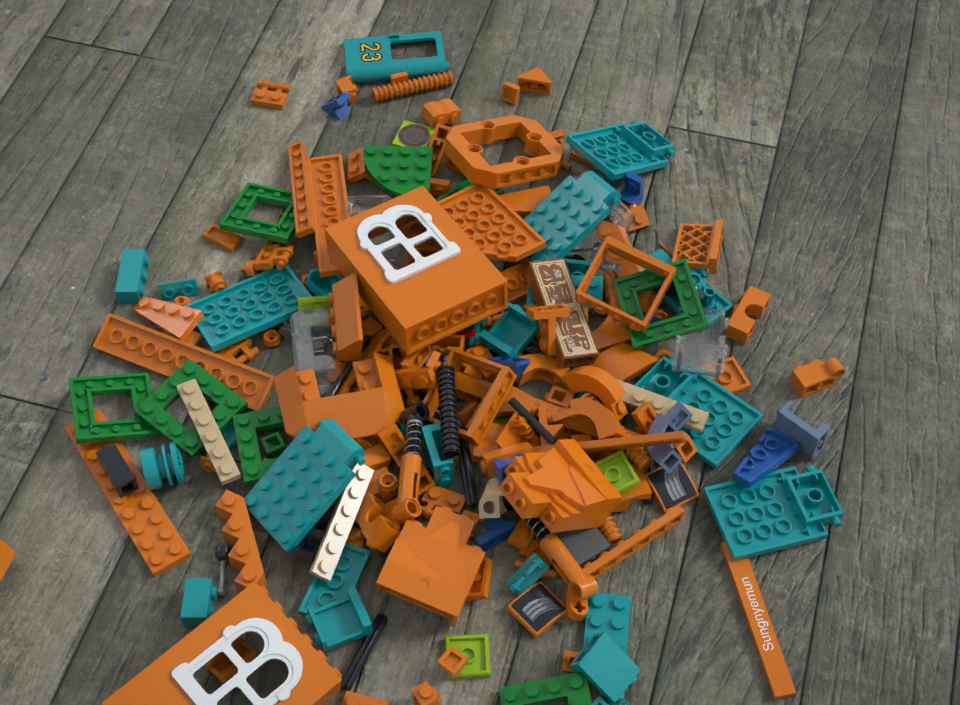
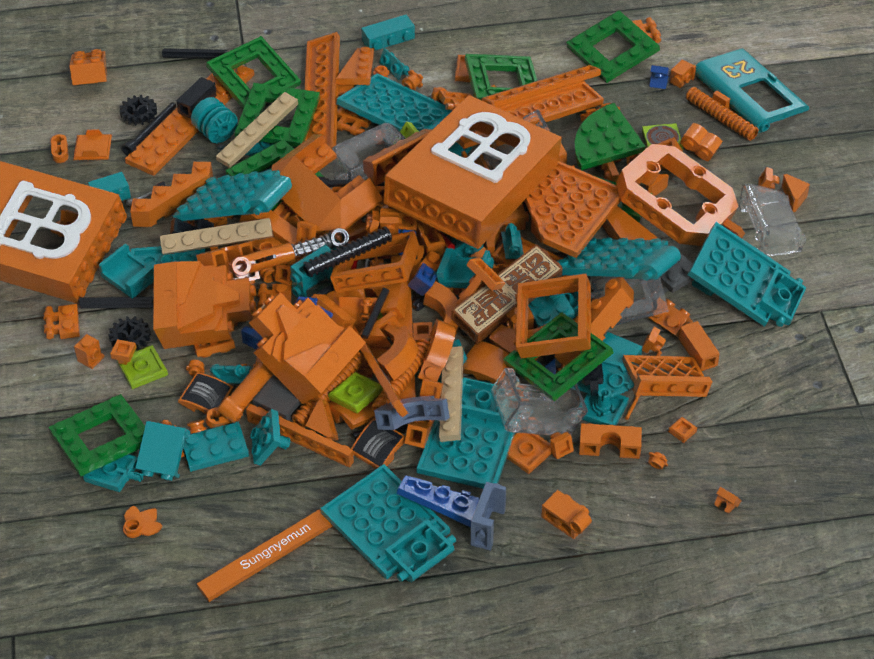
camera: 65 degrees right, 5 degrees down
blue slope [620,172,644,204] -> none
none -> orange beam [51,134,69,163]
none -> orange piece [73,129,112,160]
none -> black gear [108,316,151,350]
none -> black gear [120,95,157,126]
none -> black piece [121,102,176,156]
none -> black axle [162,48,228,59]
none -> orange plate [186,360,205,377]
none -> orange bush [187,419,206,434]
none -> teal plate [250,409,290,466]
none -> orange slope [305,399,339,441]
none -> orange tile [550,432,574,459]
none -> green plate [566,10,660,83]
none -> orange tile [642,327,666,353]
none -> orange plate [648,452,668,470]
none -> orange tile [668,417,697,443]
none -> orange brick [679,321,720,371]
none -> orange tile [715,487,742,513]
none -> clear windscreen [739,183,806,256]

